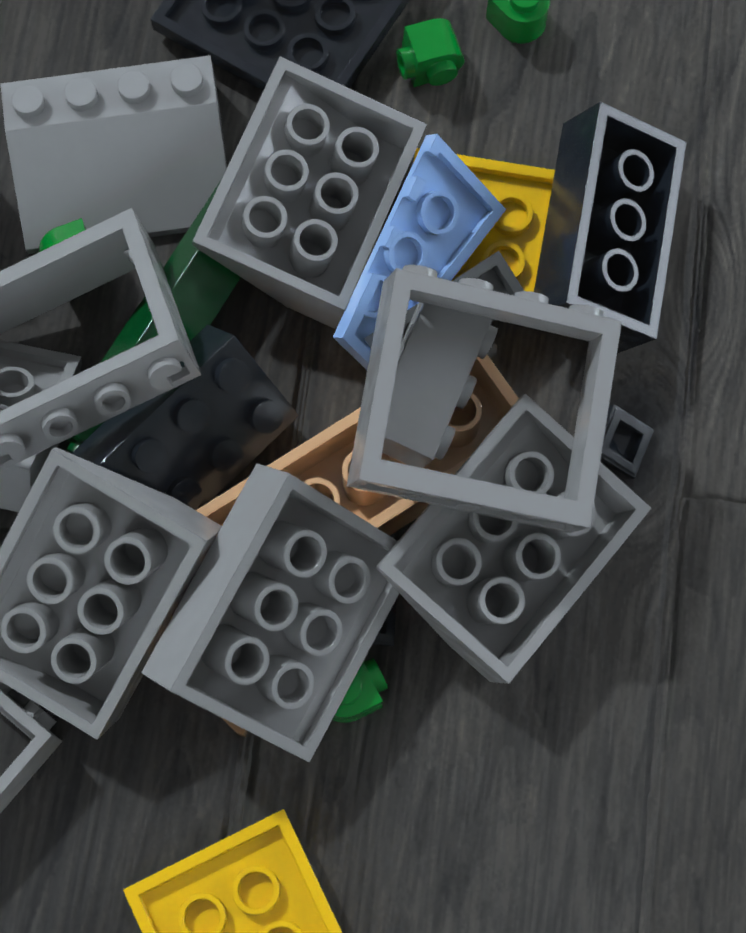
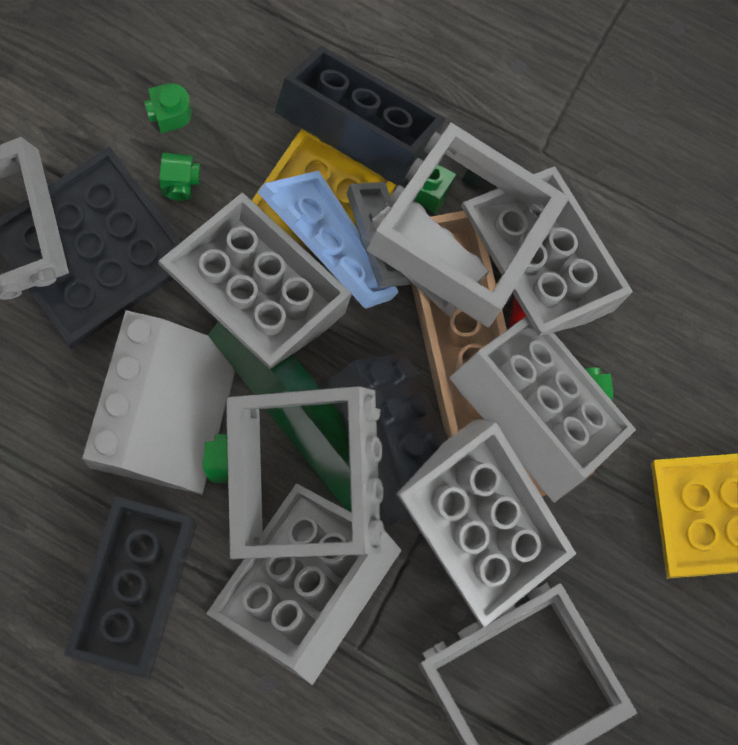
camera: 75 degrees left, 0 degrees up
none -> green plate [408,165,456,214]

